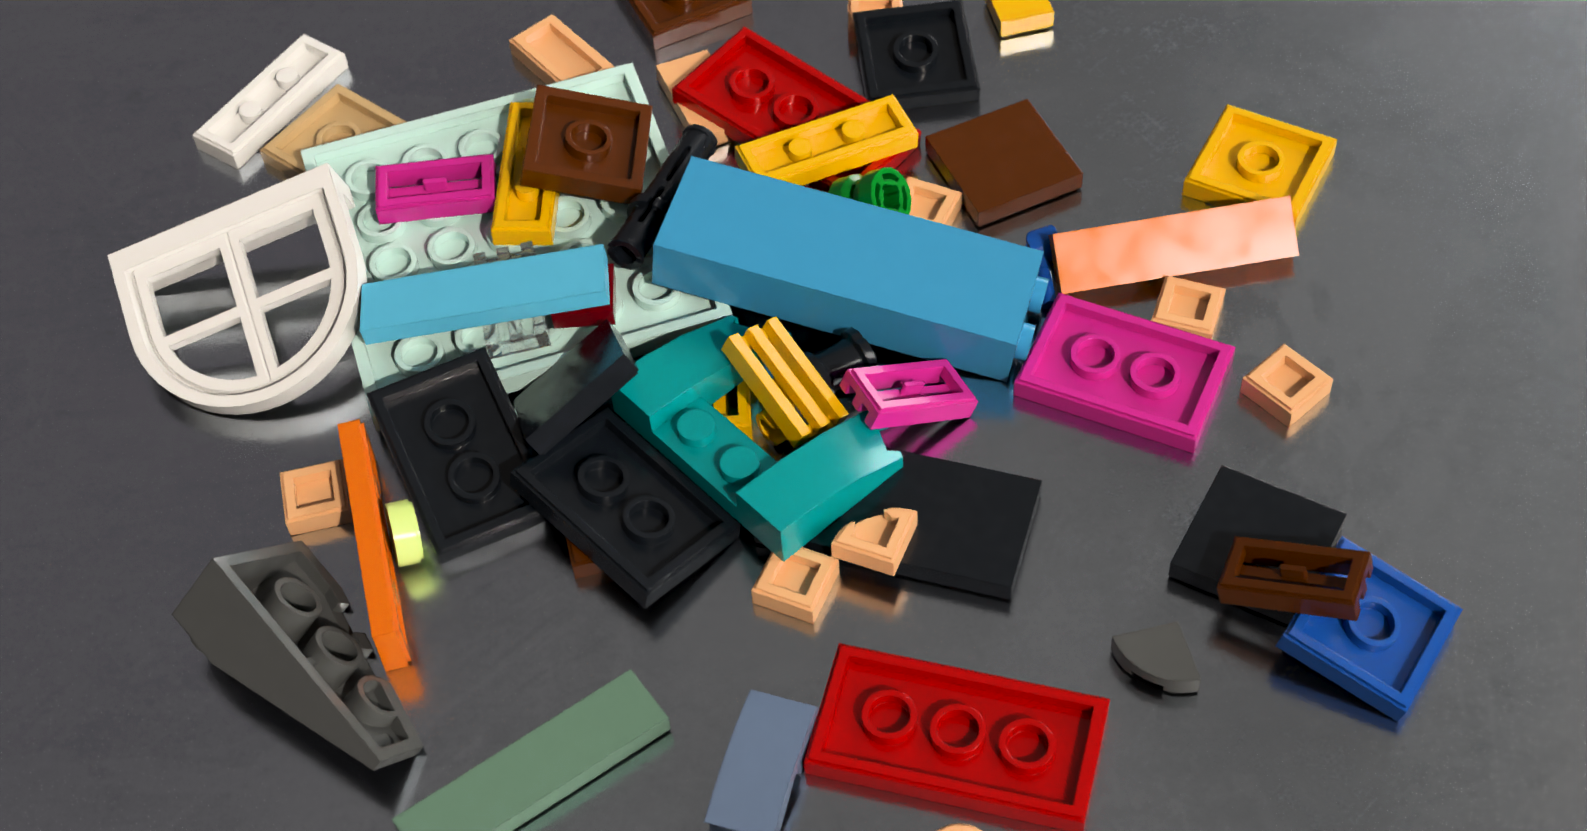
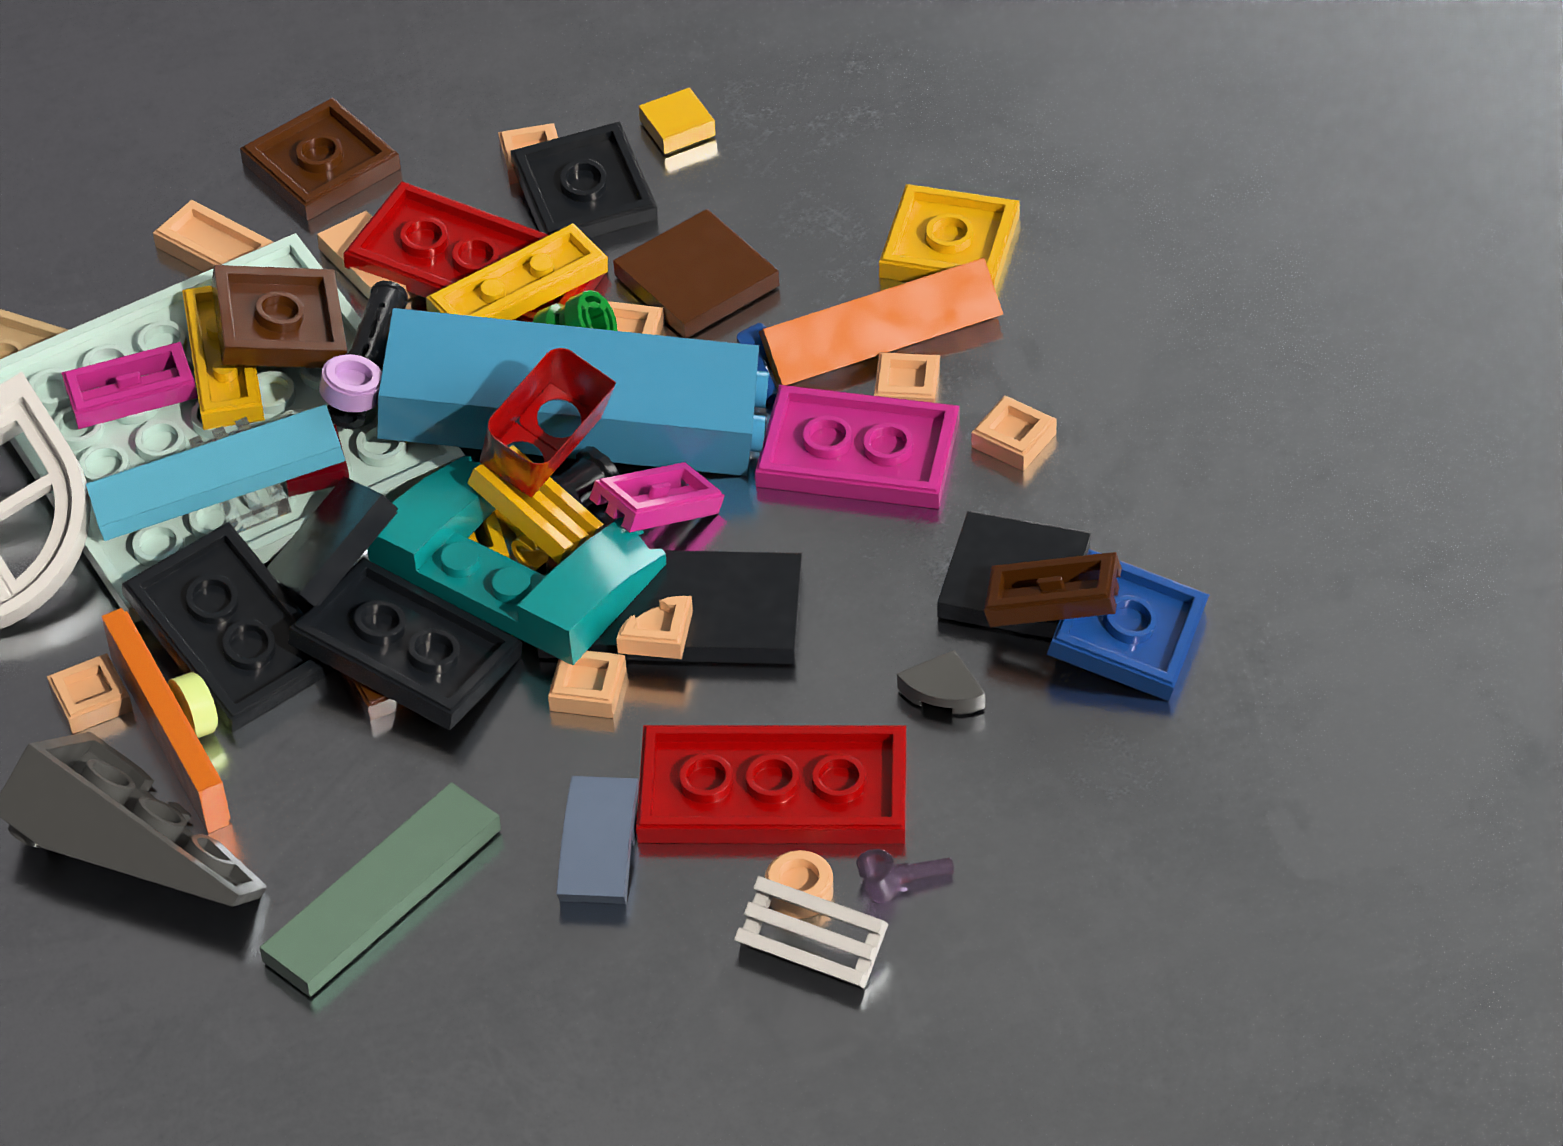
camera: 15 degrees left, 5 degrees down
none -> lavender tile [319,354,382,412]
none -> red piece [480,348,616,498]

